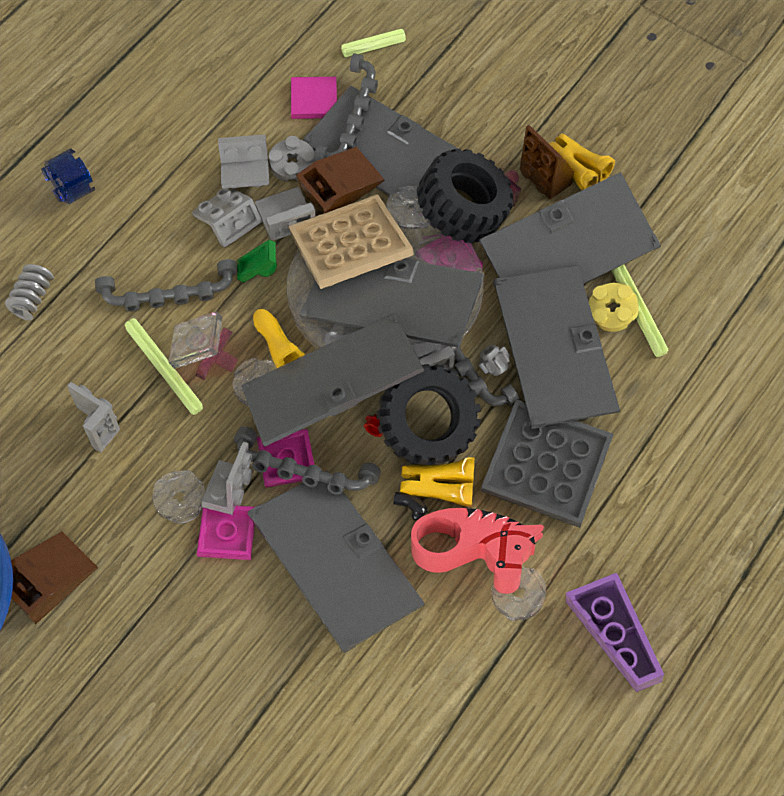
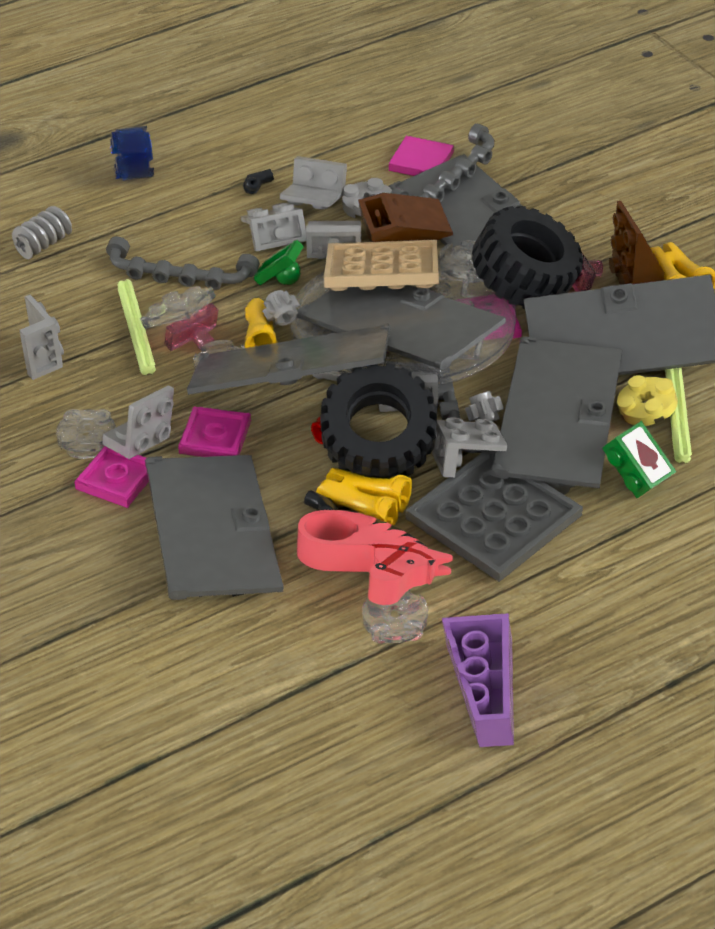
camera: 25 degrees right, 20 degrees down
dark grey bar [234,427,381,495] -> none
yellowish green axle [341,29,406,57] -> none
none -> black arm [243,169,274,194]
none -> light grey gear [263,290,299,326]
none -> light grey bracket [432,417,507,478]
none -> brick [602,421,677,498]

